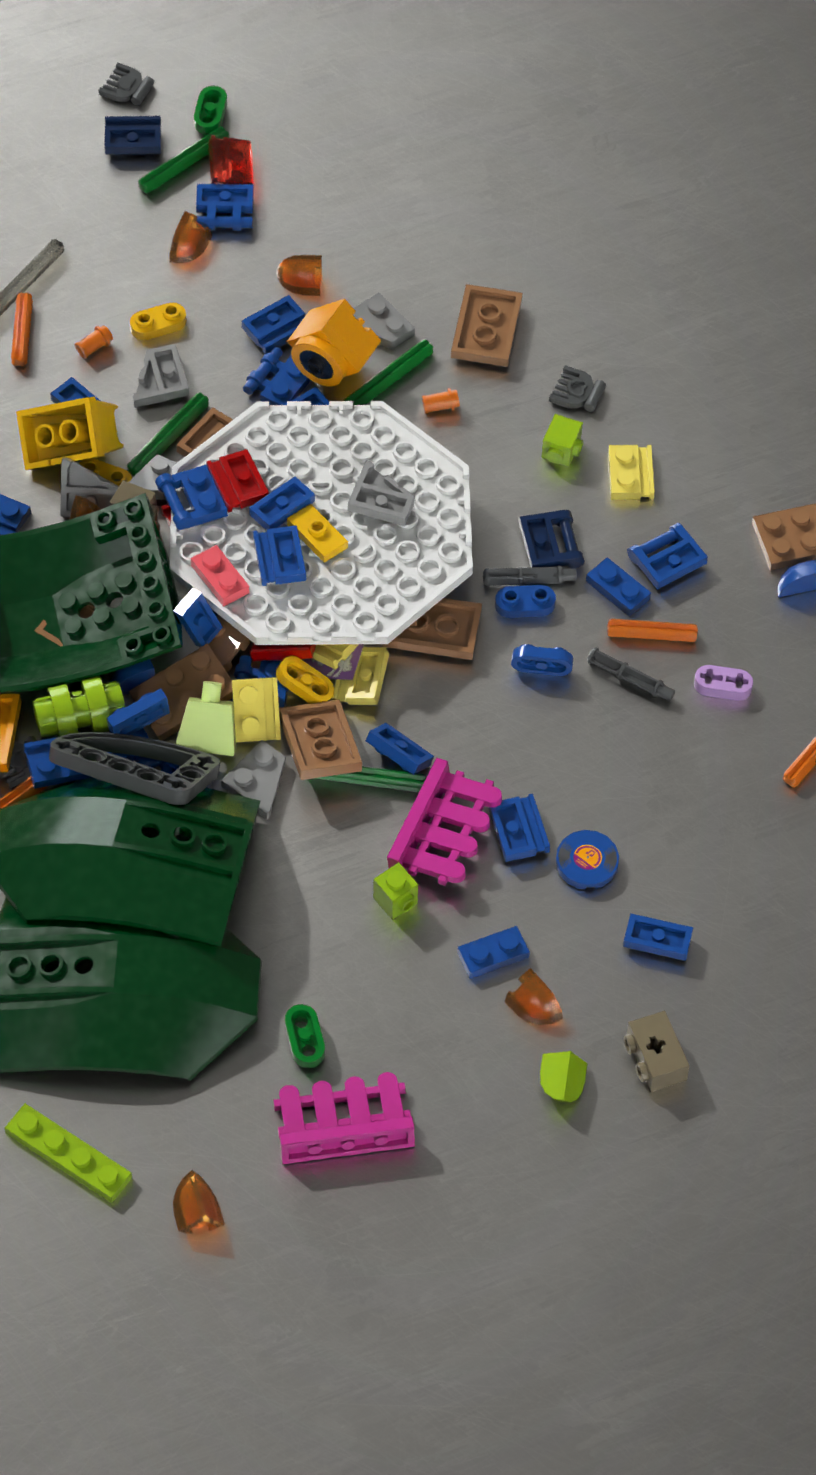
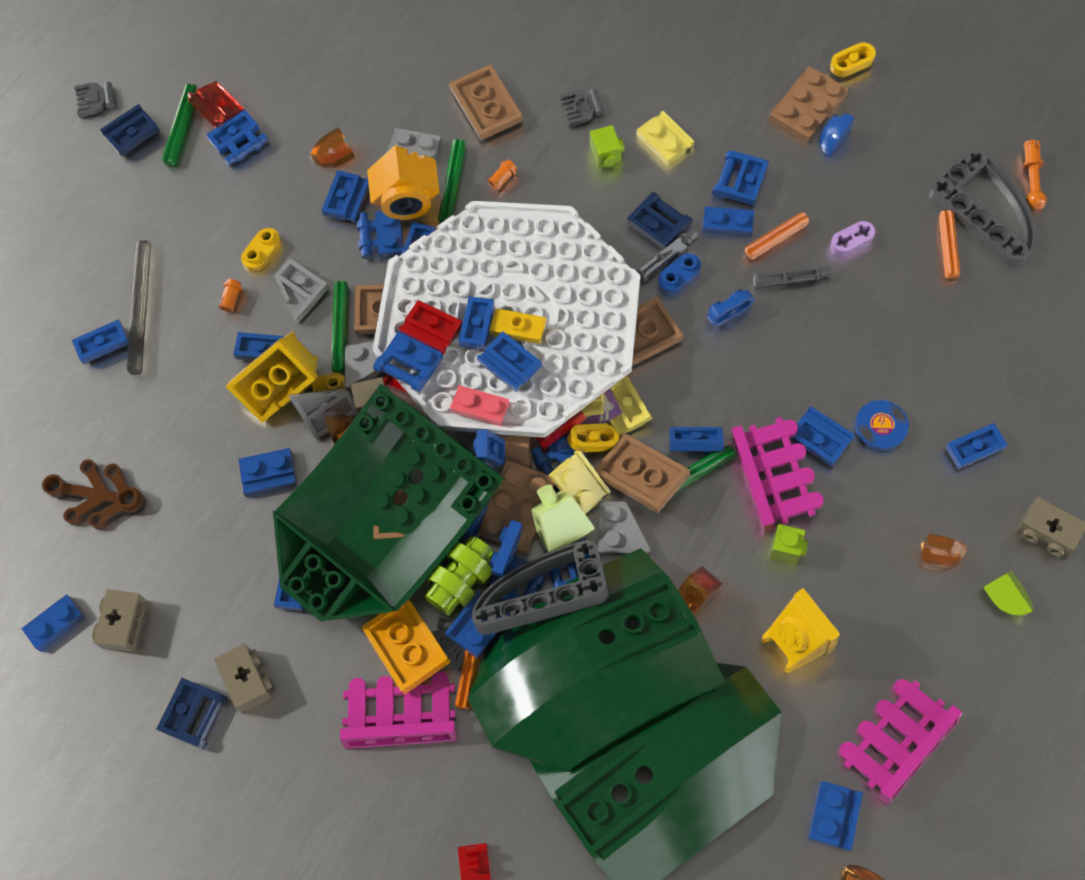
camera: 30 degrees left, 10 degrees up
orange axle [11,292,33,366] -> none
clear orange brick [169,211,212,263] -> none
green plate [194,86,227,135] -> none
green plate [285,1004,325,1068] -> none
light grey wing [348,460,415,526] -> none
blue plate [457,926,530,979] -> none
none -> clear orange brick [678,566,723,613]
none -> yellow piece [762,588,840,674]
none -> blue plate [808,781,863,852]

